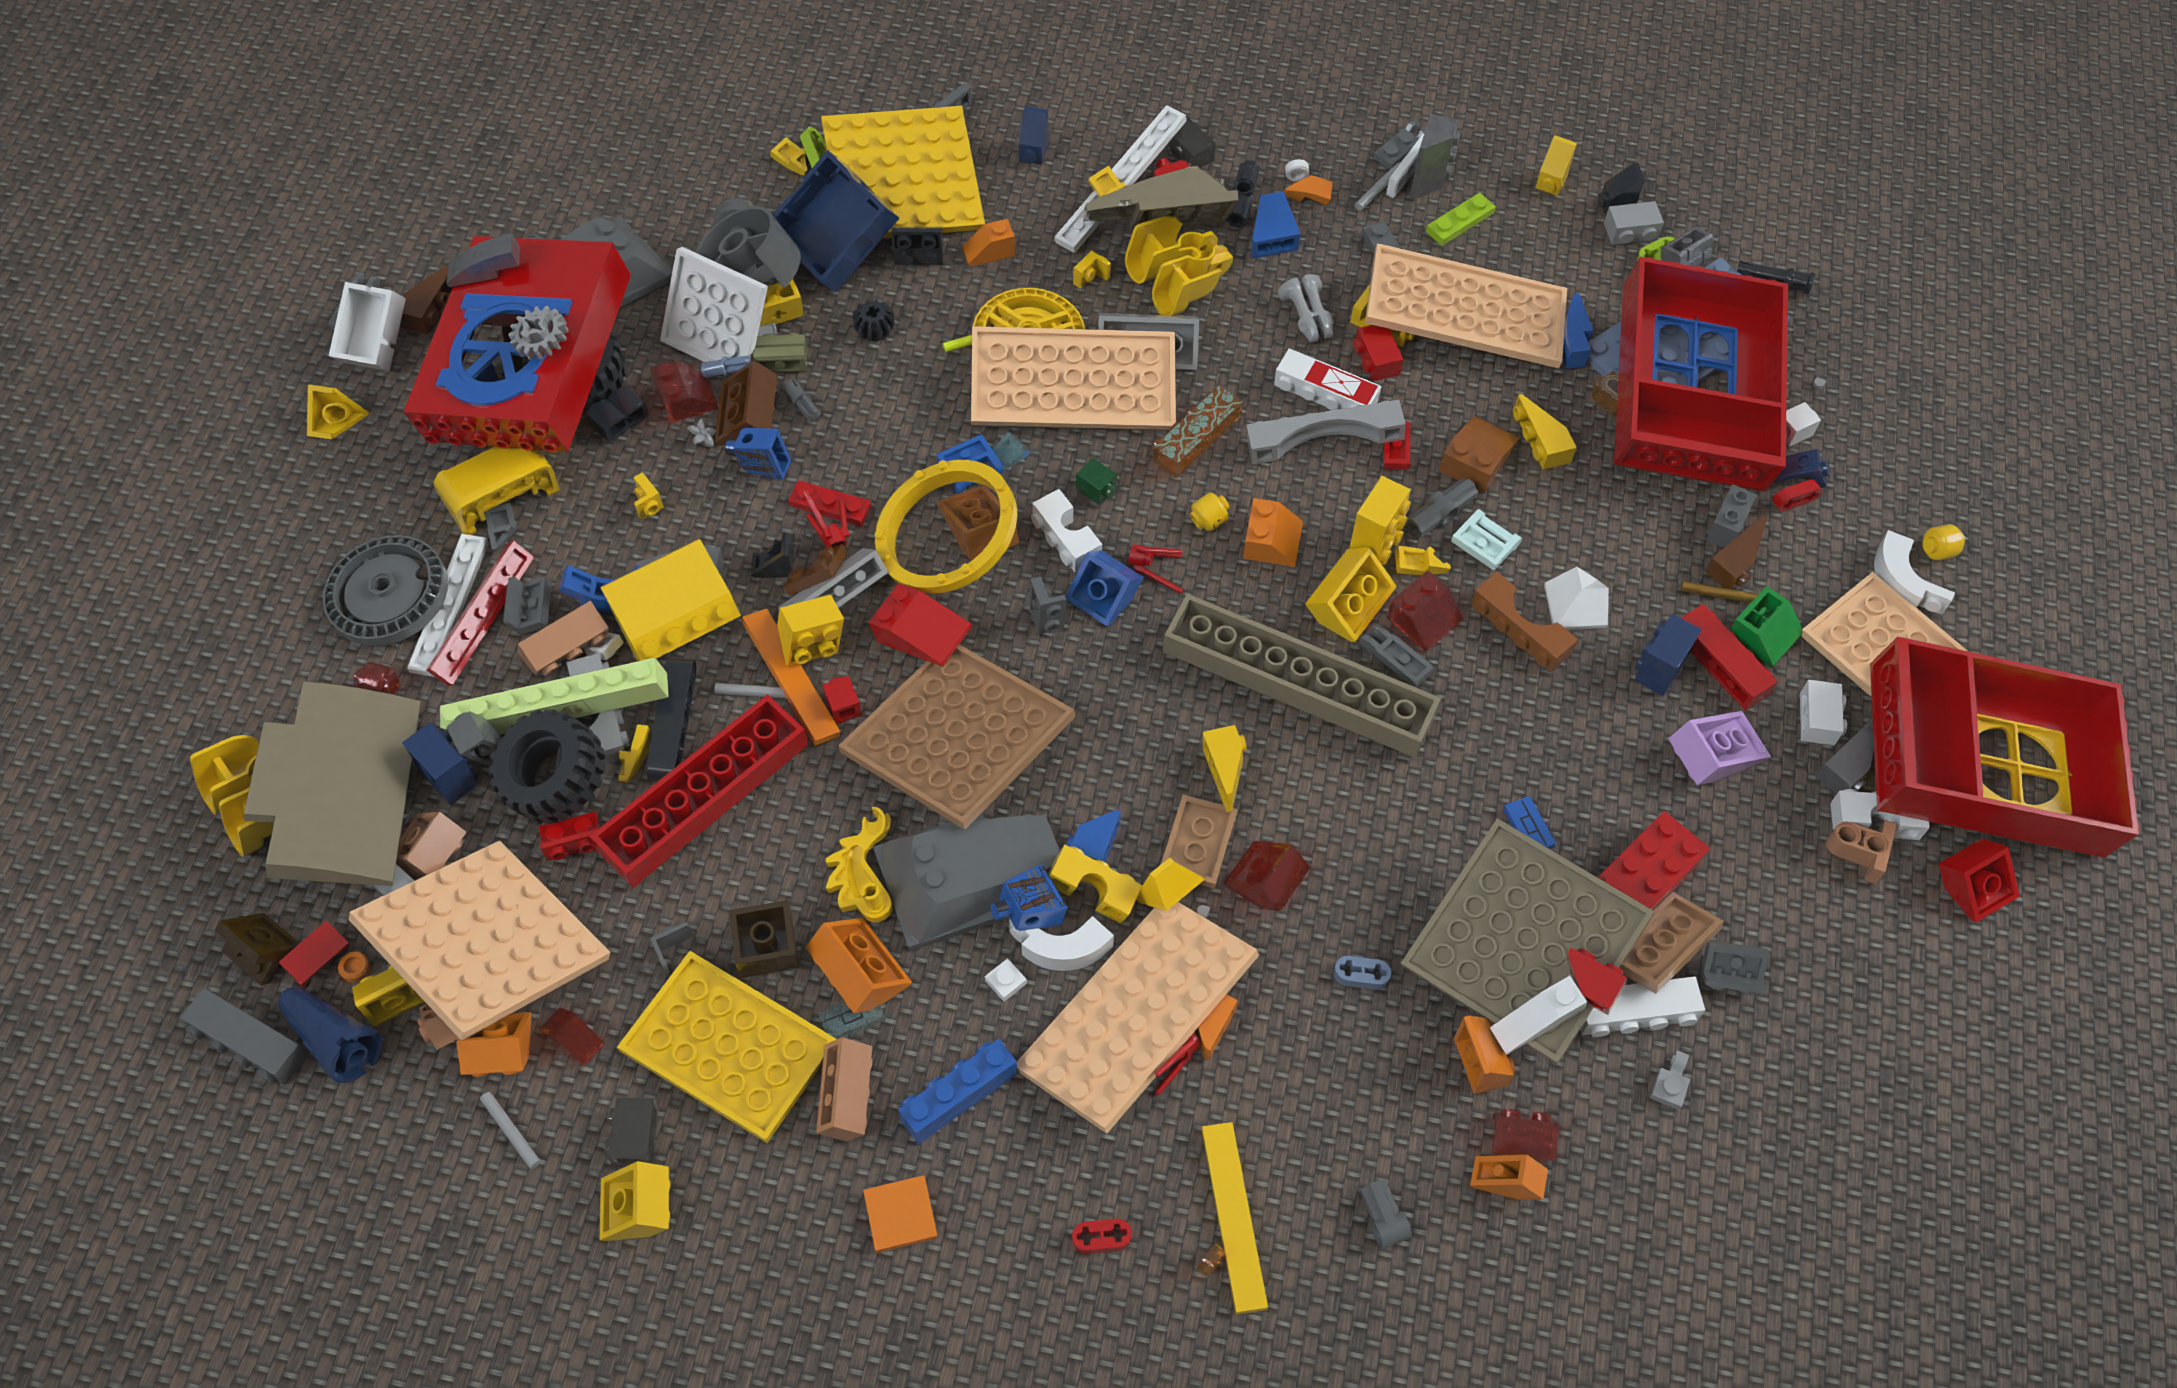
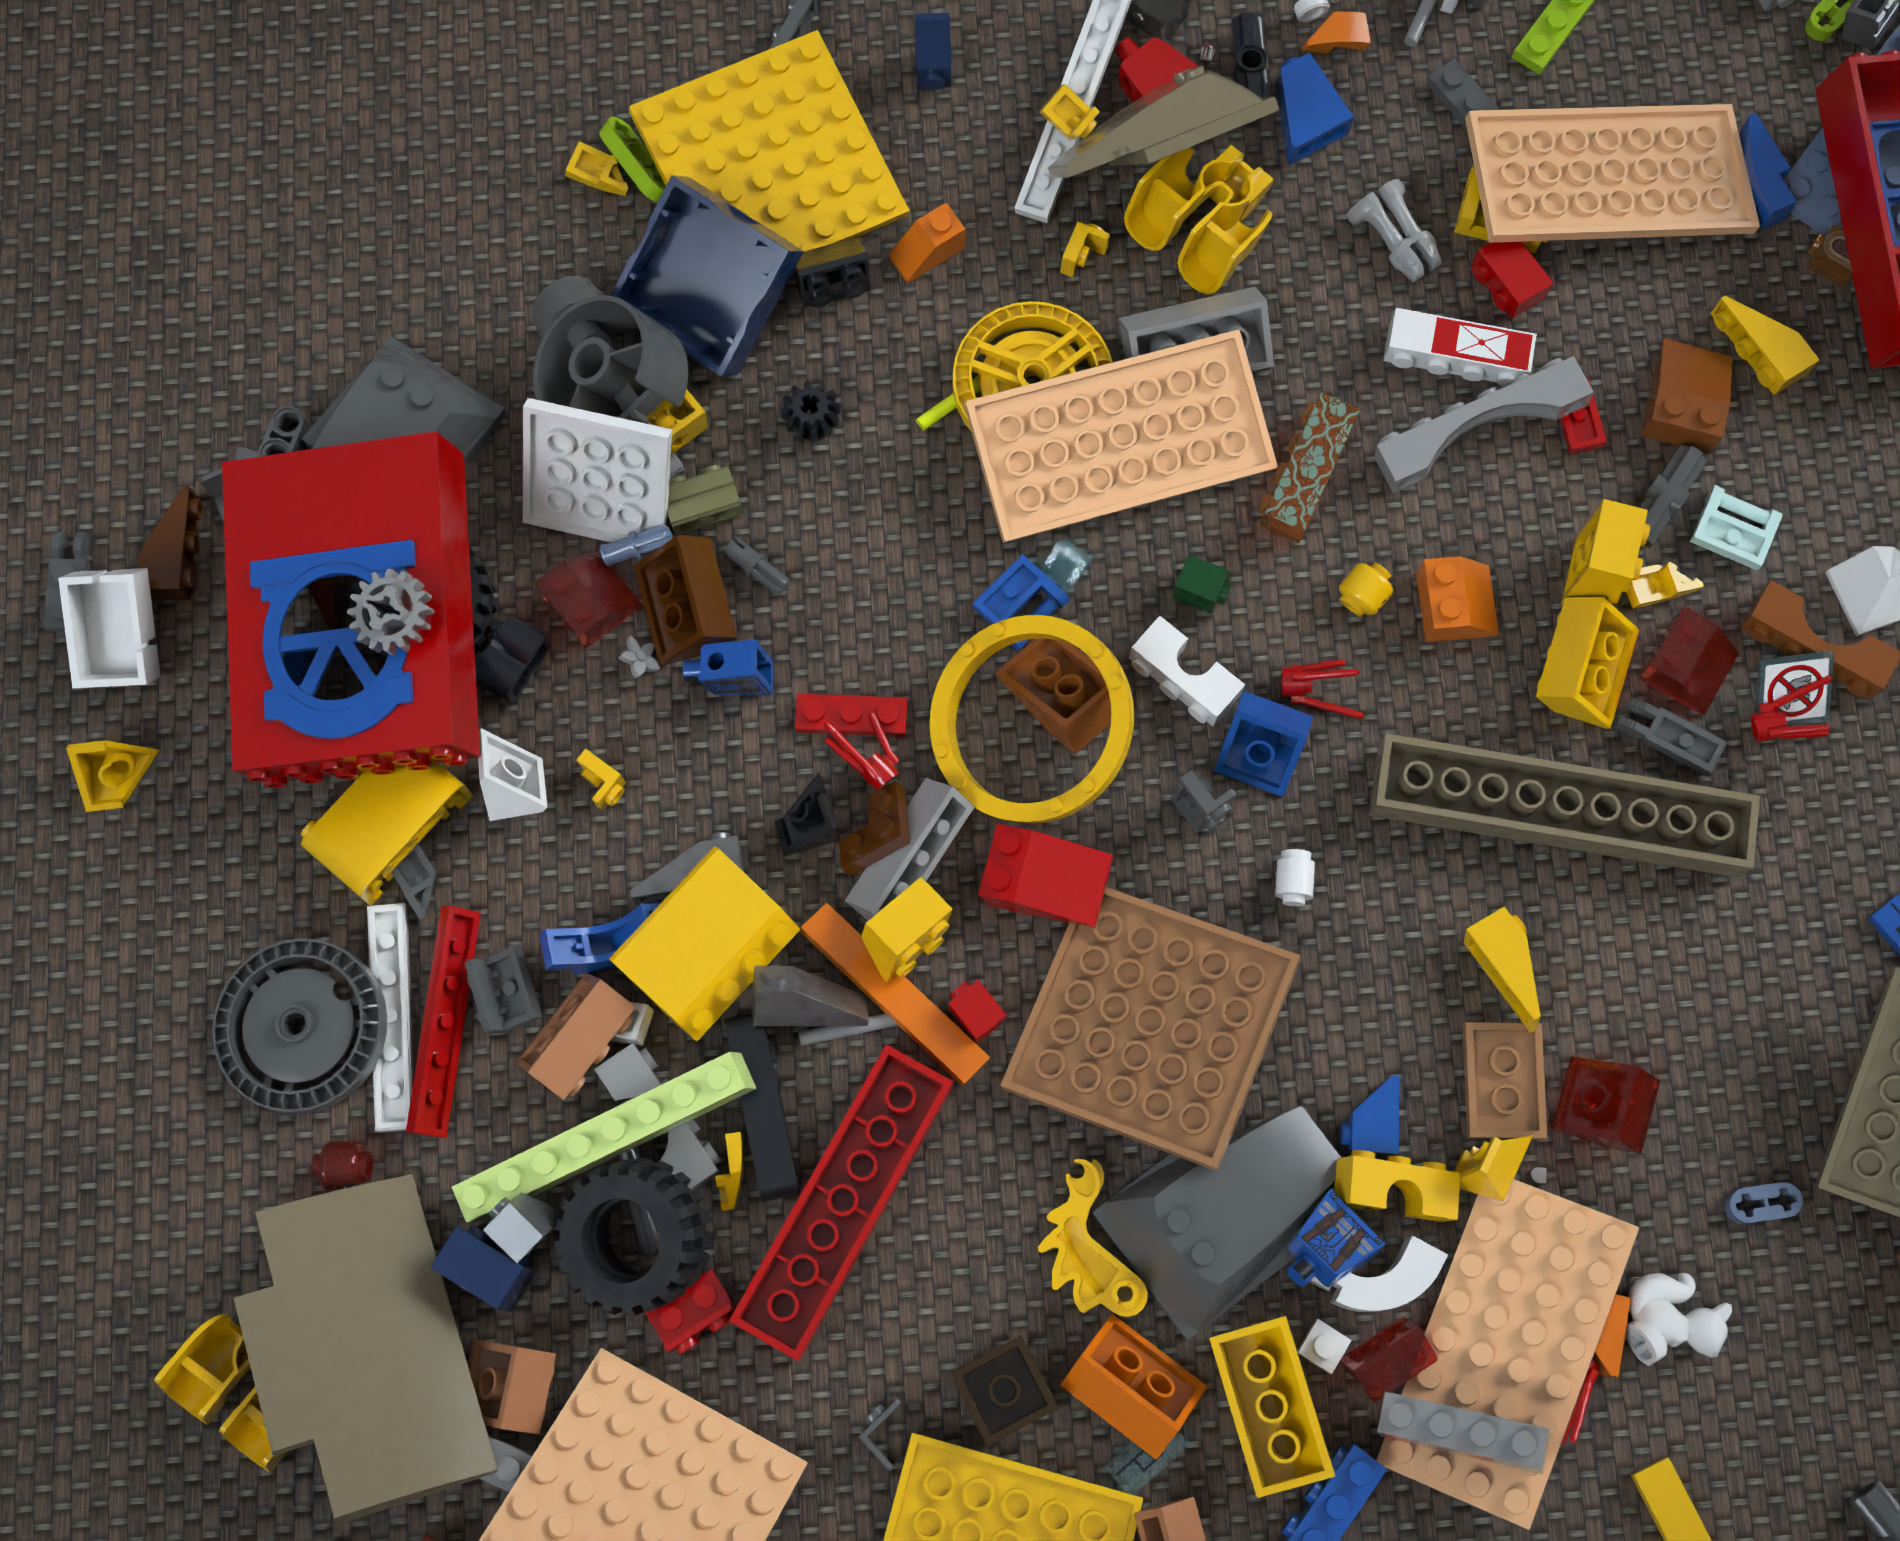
camera: 15 degrees left, 15 degrees up
flat silver slope [447,233,520,287] -> none
none -> white slope [478,728,547,821]
none -> flat silver slope [751,965,869,1026]
none -> yellow slope [1209,1316,1335,1498]
none -> white brick [1275,849,1315,906]
none -> clear red bracket [1340,1316,1438,1402]
none -> light grey brick [1377,1392,1550,1474]
none -> white animal [1625,1273,1732,1366]
none -> red plant [1750,676,1832,743]
none -> piece [1756,651,1834,725]

